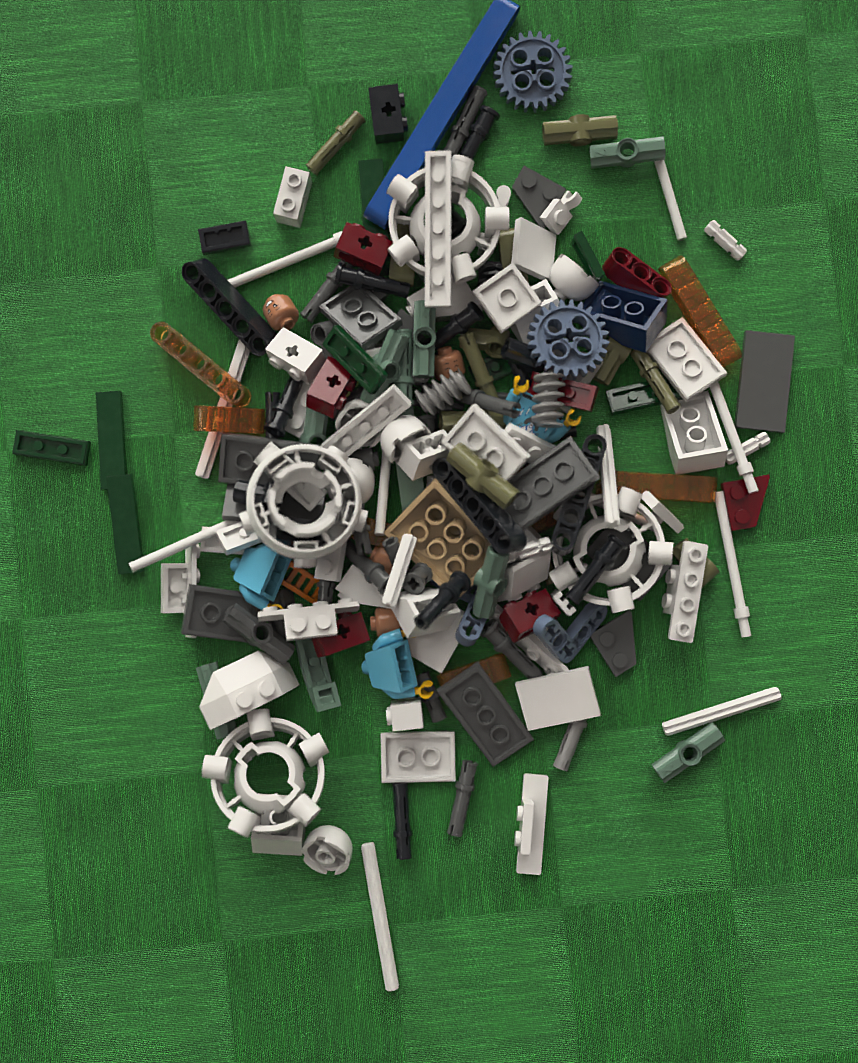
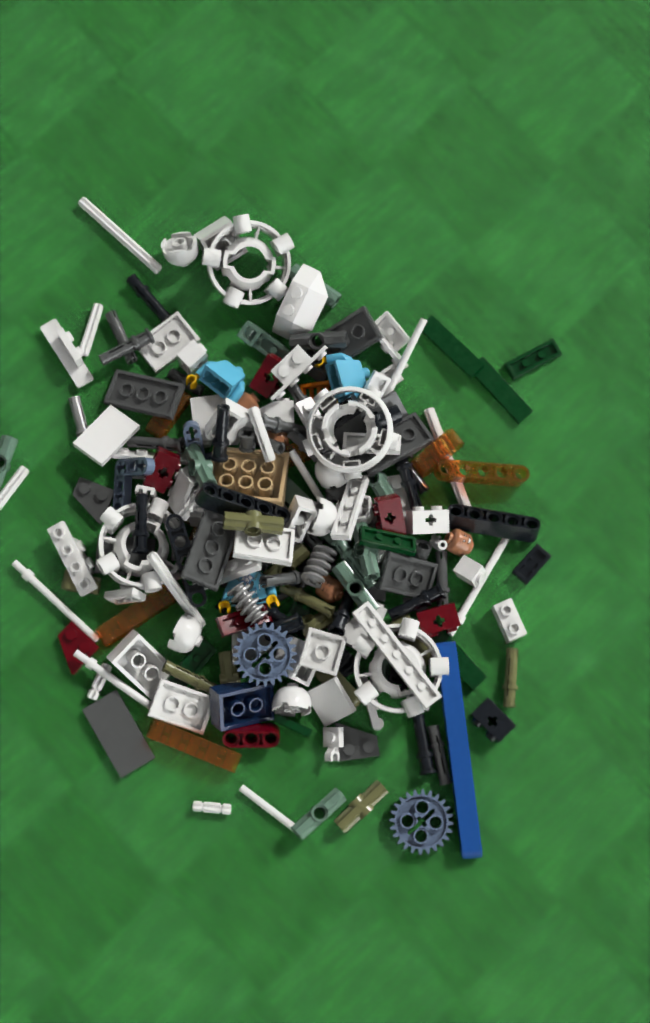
camera: 140 degrees right, 10 degrees down
none -> white axle [80,303,103,357]
none -> dark grey pin [98,328,155,366]
none -> white cylinder [167,613,204,653]
none -> white arm [429,534,447,552]
none -> white brick [453,555,487,588]

